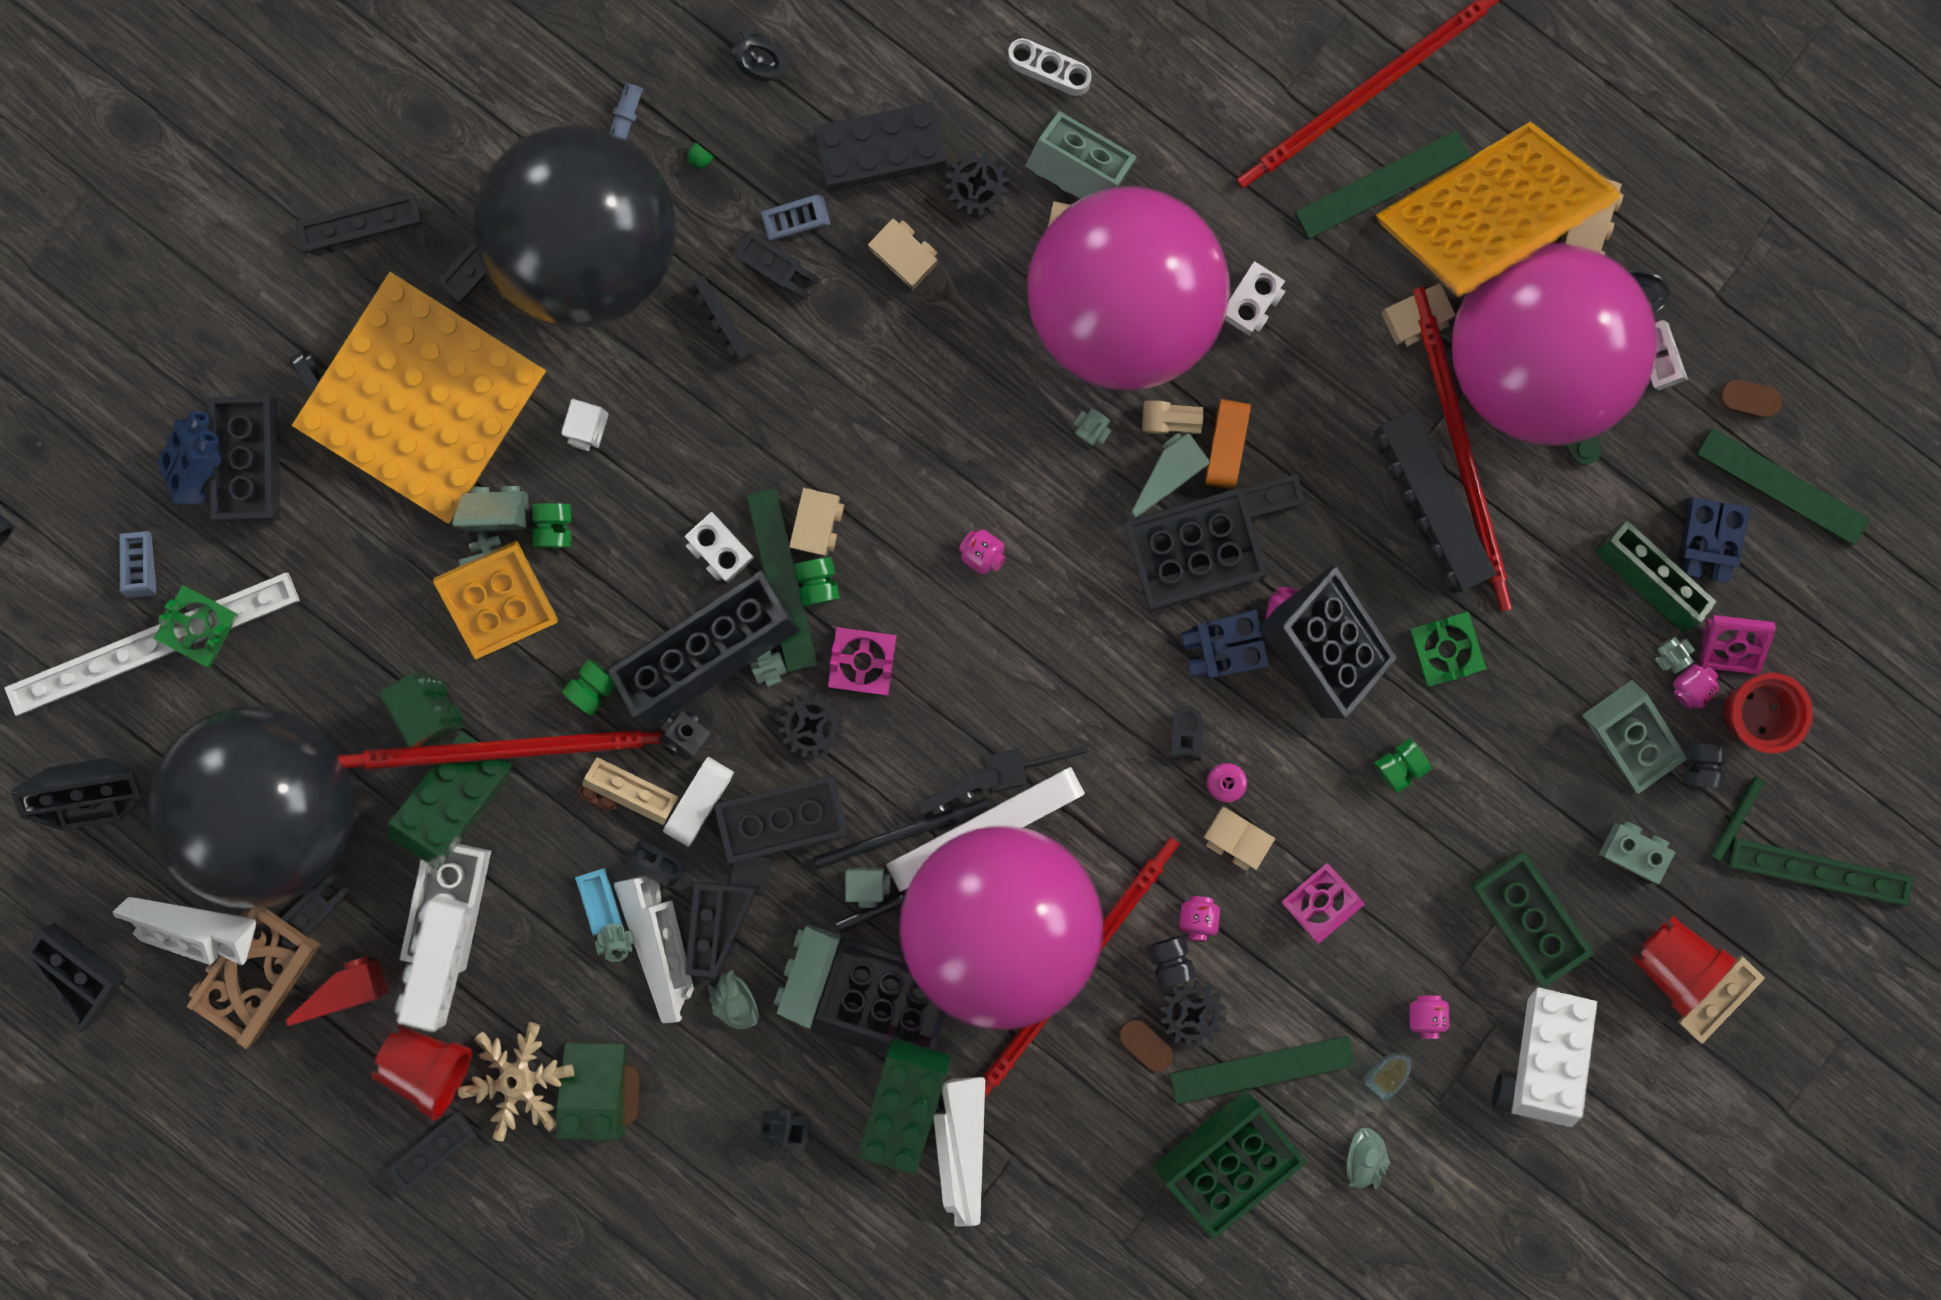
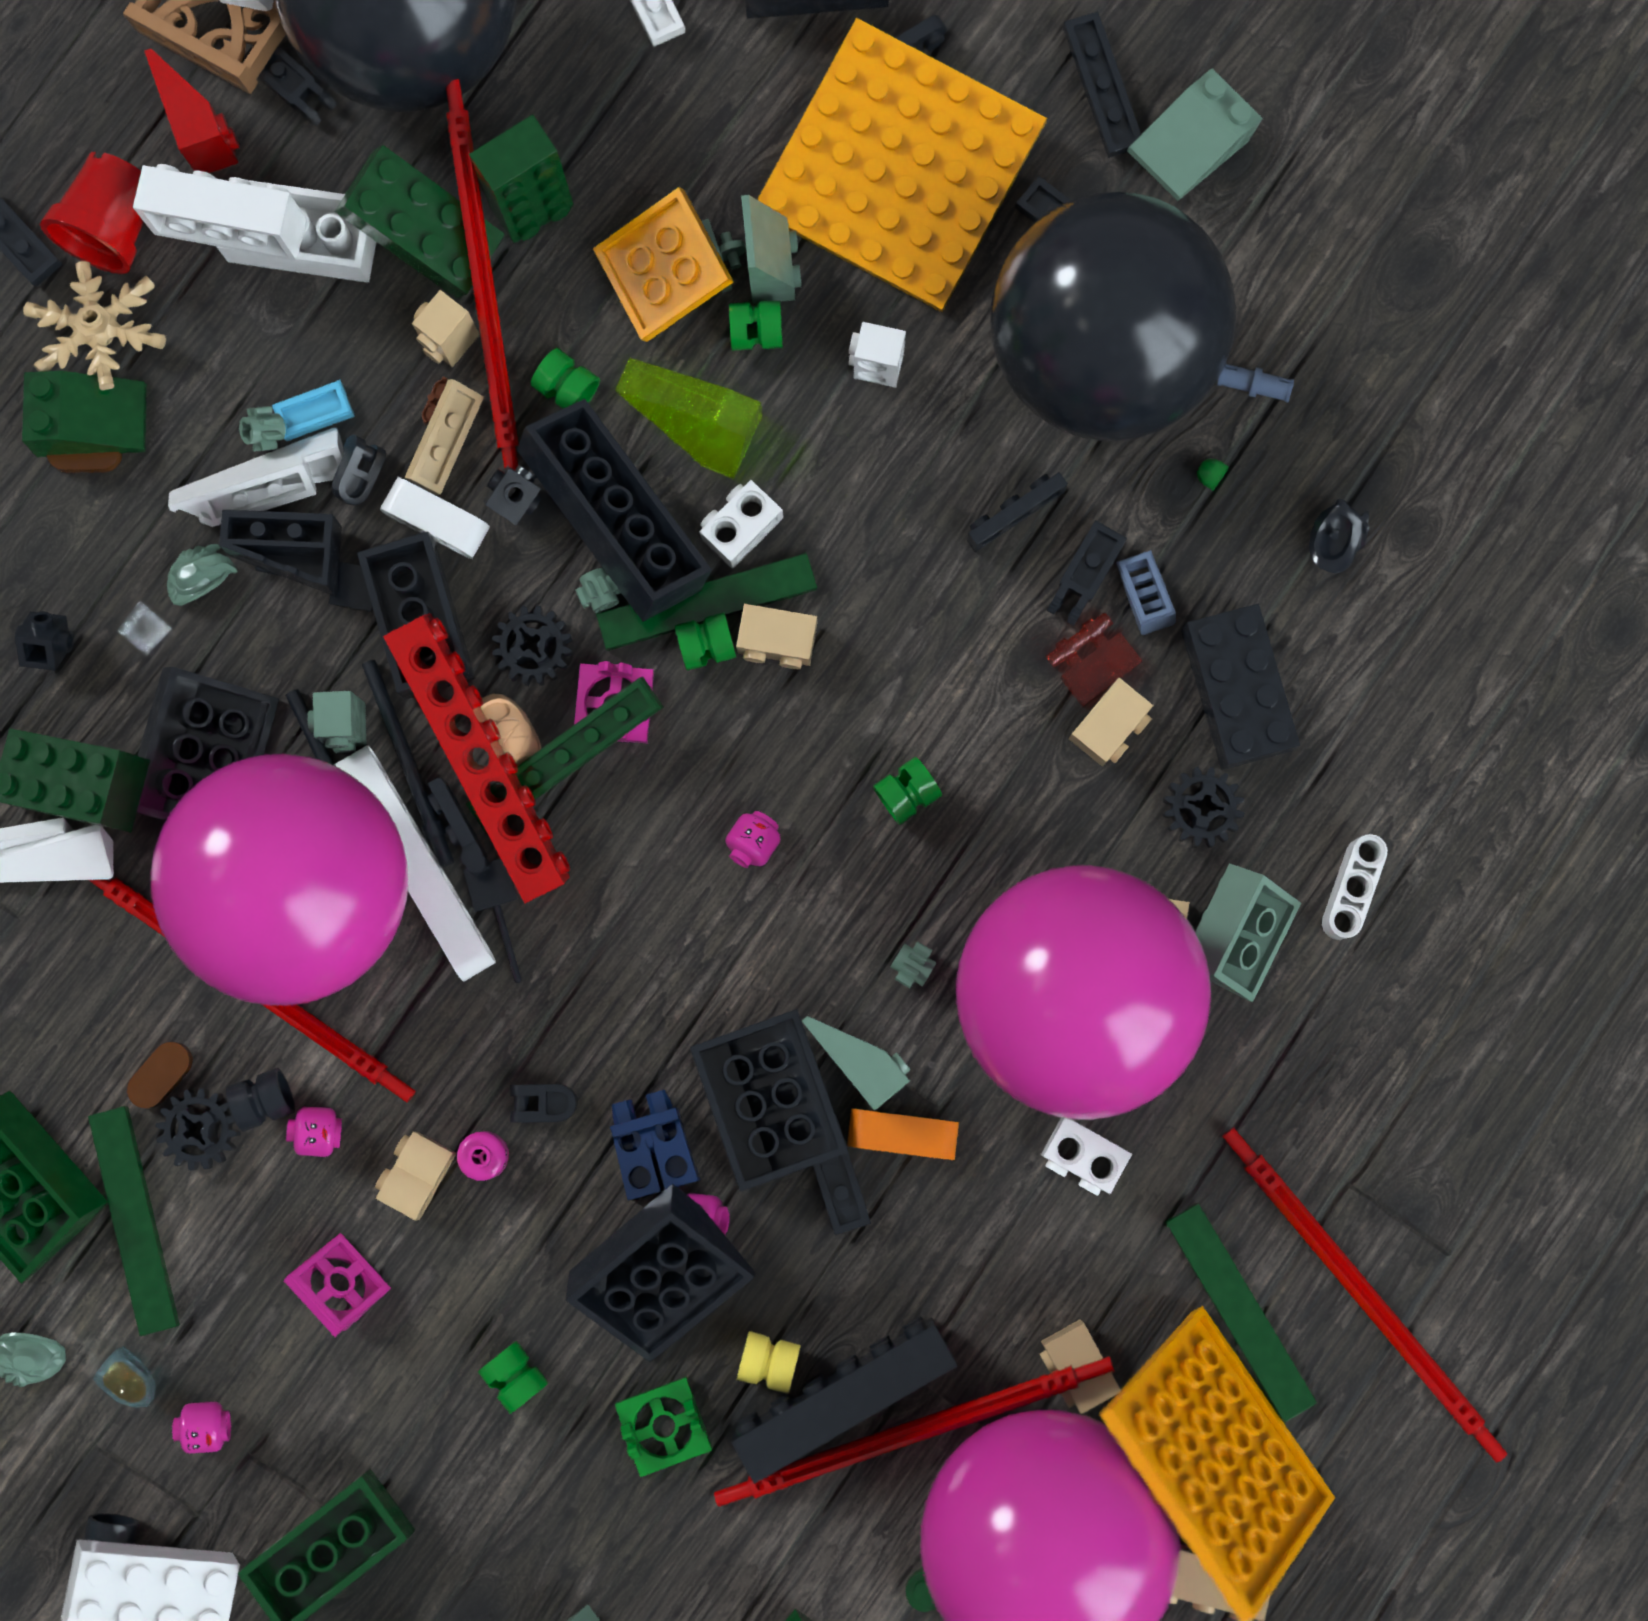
camera: 90 degrees right, 5 degrees down
sand green slope [774,924,842,1028] -> none
tan piece [1142,401,1203,434] -> none
none -> clear slope [118,601,171,655]
none -> red brick [383,613,570,903]
none -> tan brick [412,290,480,368]
none -> dark green tile [466,677,664,834]
none -> light nougat piece [480,693,541,766]
none -> clear neon green wedge [615,358,762,479]
none -> light yellow wheel [737,1331,801,1394]
none -> green wheel [873,756,942,825]
none -> clear red plate [1046,612,1142,707]
none -> sand green slope [1127,68,1263,201]

